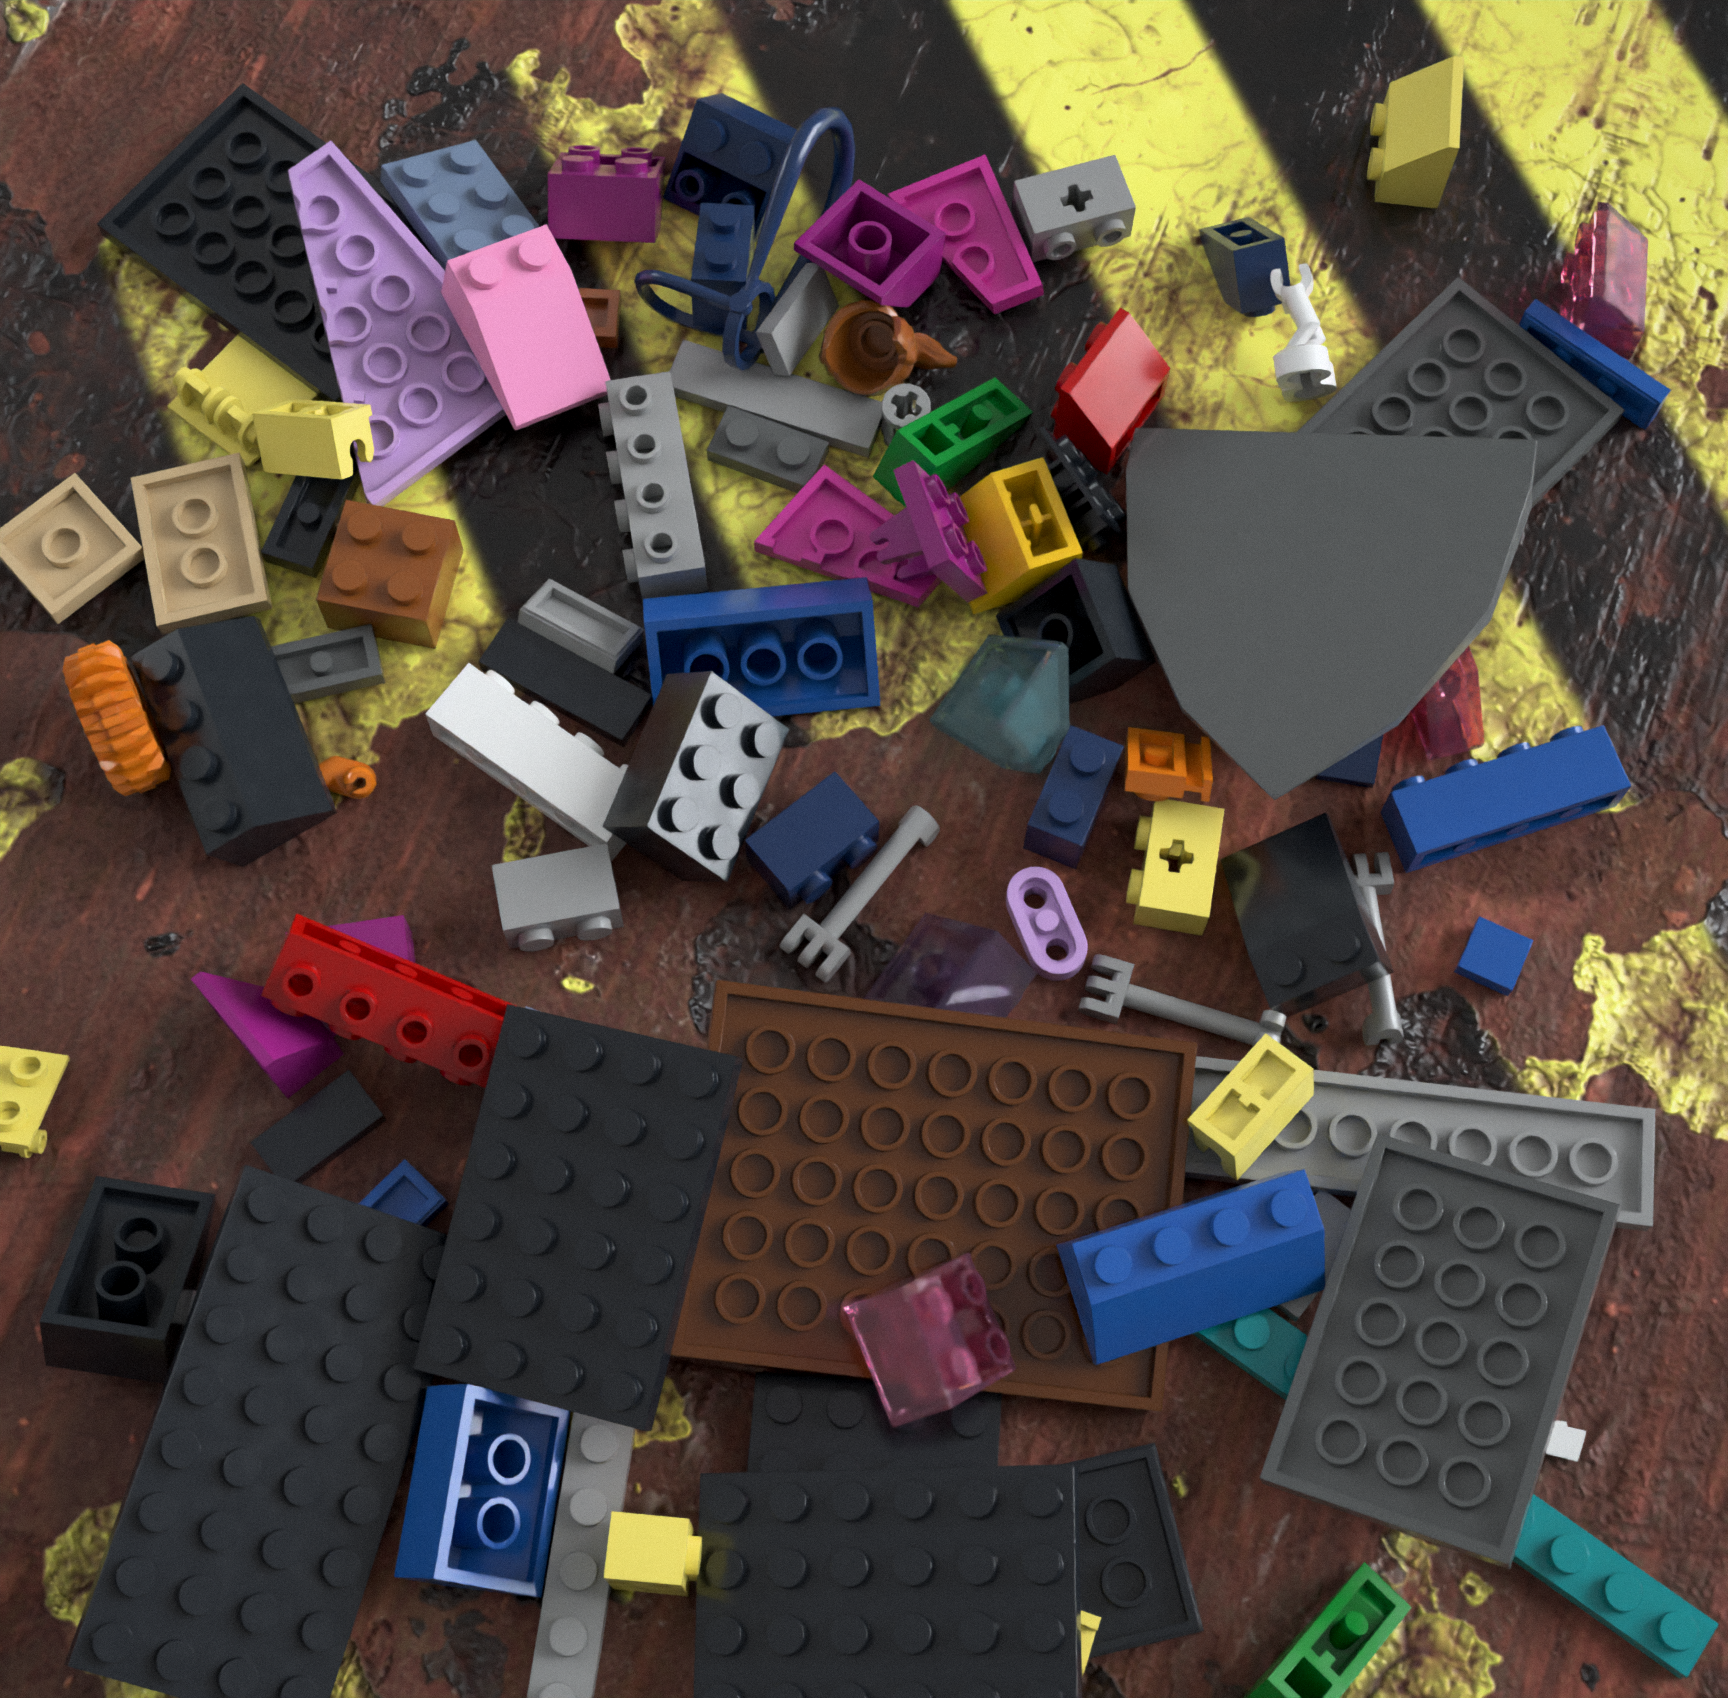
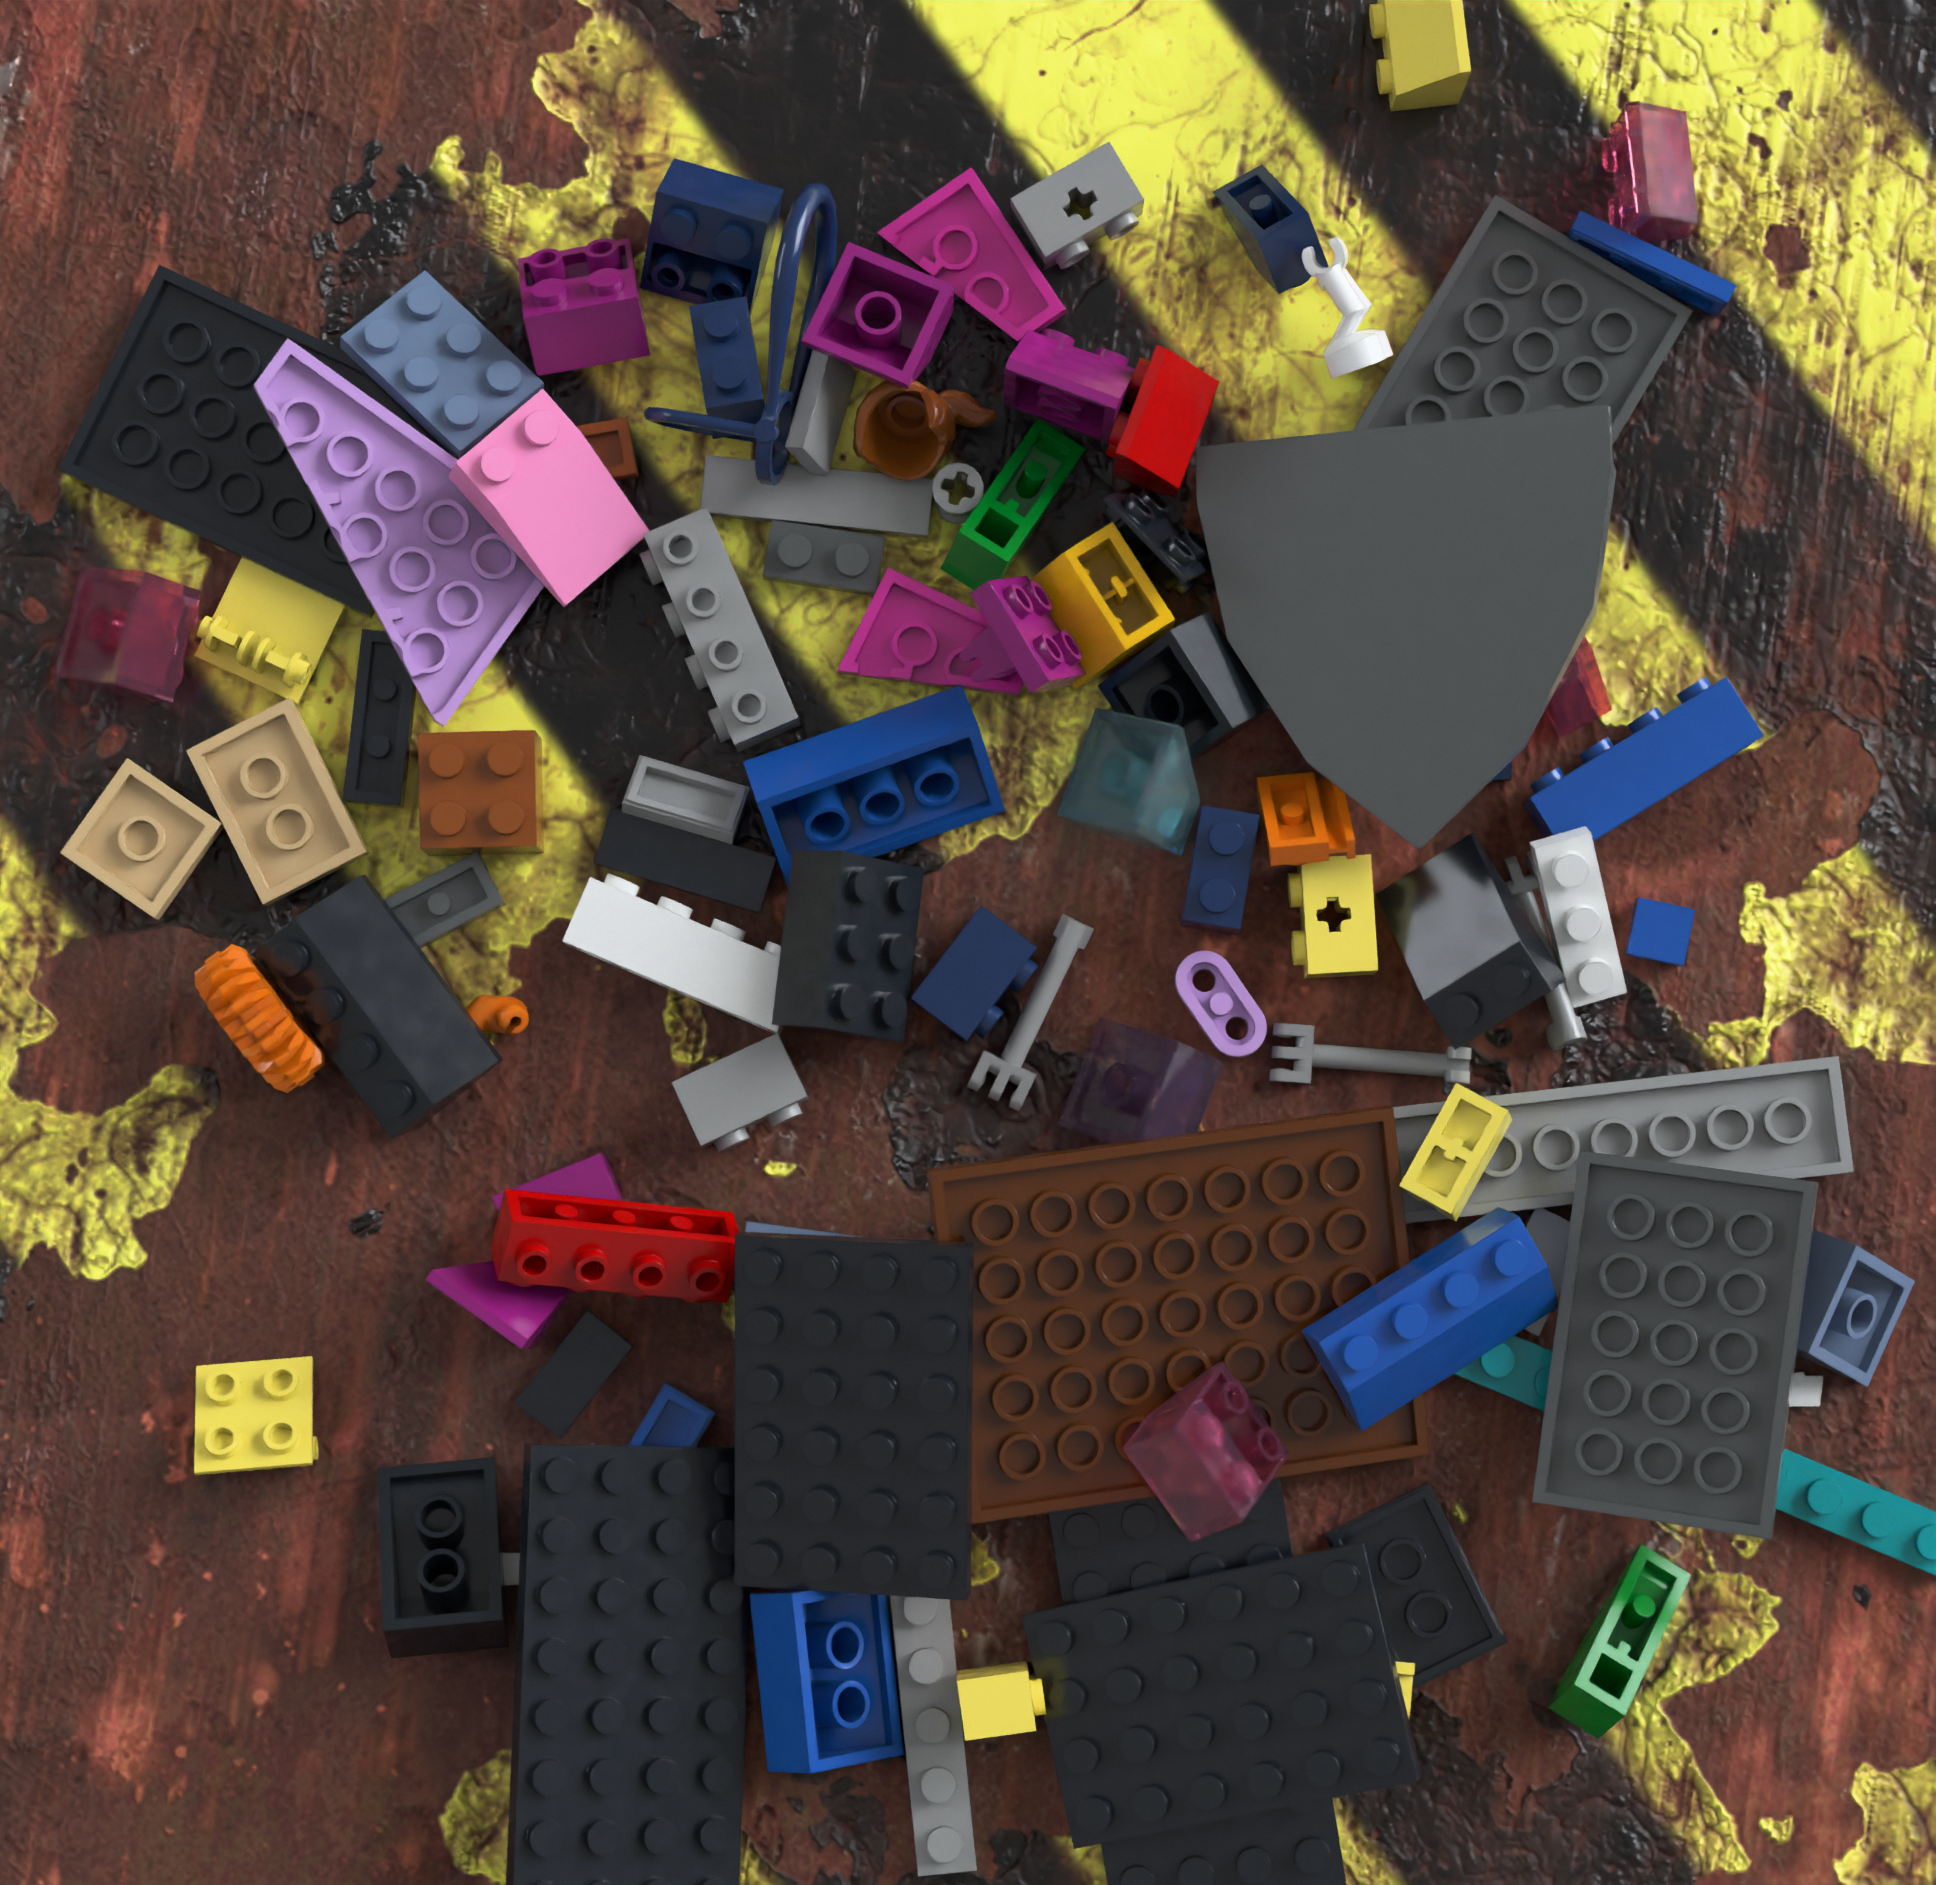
camera: 10 degrees left, 15 degrees up
light yellow hinge [252,399,374,480] -> none
none -> clear pink slope [53,566,202,702]
none -> magenta slope [1004,328,1135,444]
none -> white plate [1529,826,1627,1008]
none -> sand blue slope [1796,1229,1915,1387]

